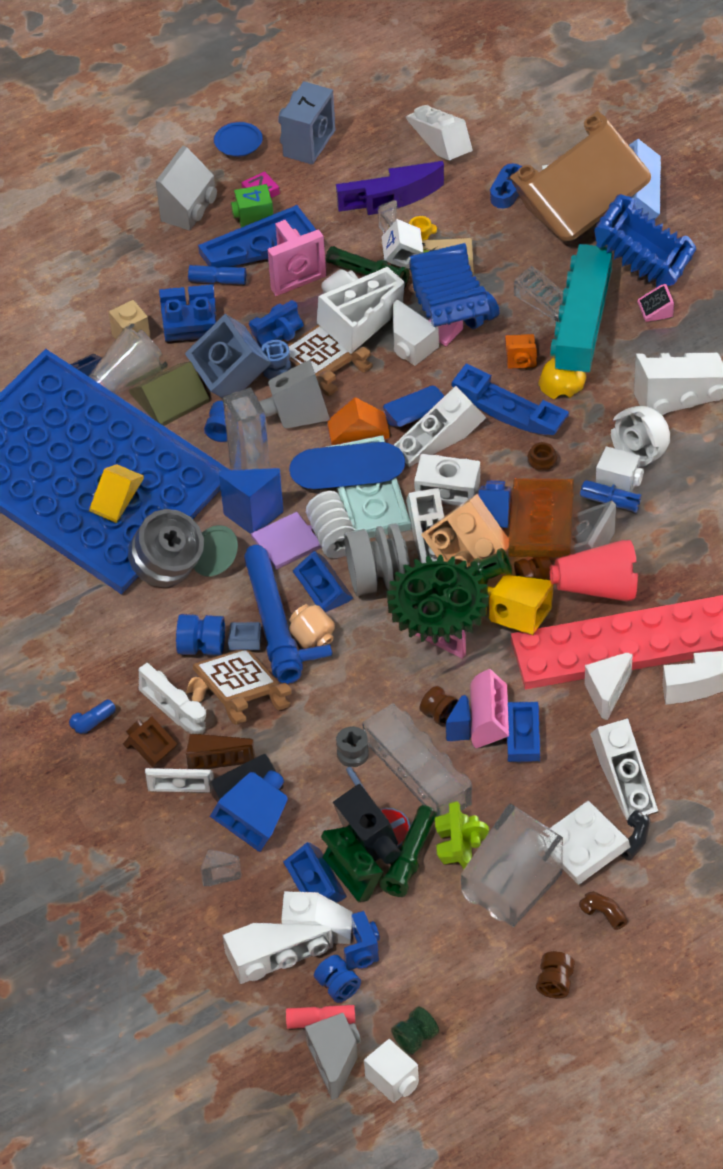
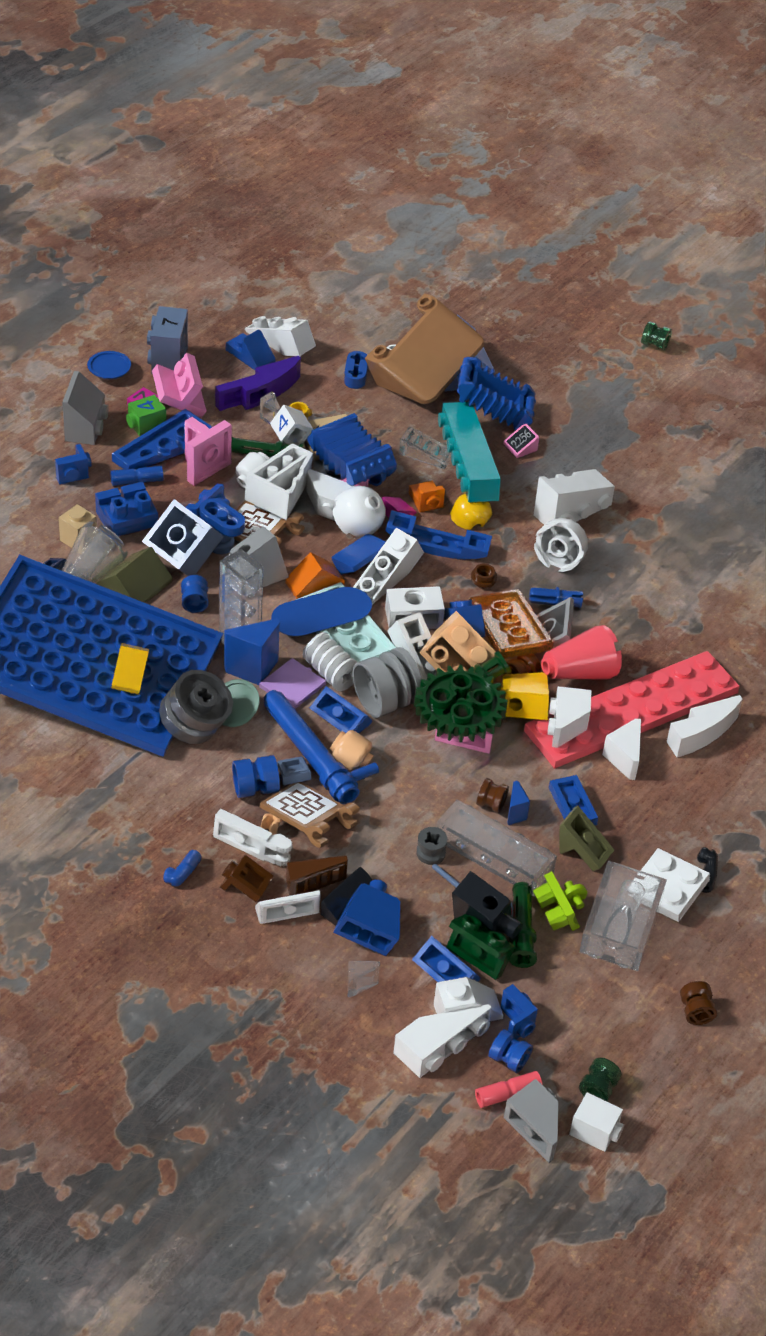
camera: 25 degrees left, 5 degrees down
bright pink brick [470,669,509,749] -> none
reddish brown arm [579,891,628,930] -> none
white slope [590,719,658,820] -> none
white brick [596,446,644,492] -> none
none -> blue bracket [55,444,92,485]
none -> bright pink bracket [152,353,206,418]
none -> blue plate [200,498,245,537]
none -> blue slope [226,330,276,370]
none -> white cylinder [333,486,385,539]
none -> dark pink slope [382,497,416,518]
none -> white slope [548,686,591,748]
none -> olive slope [559,806,614,871]

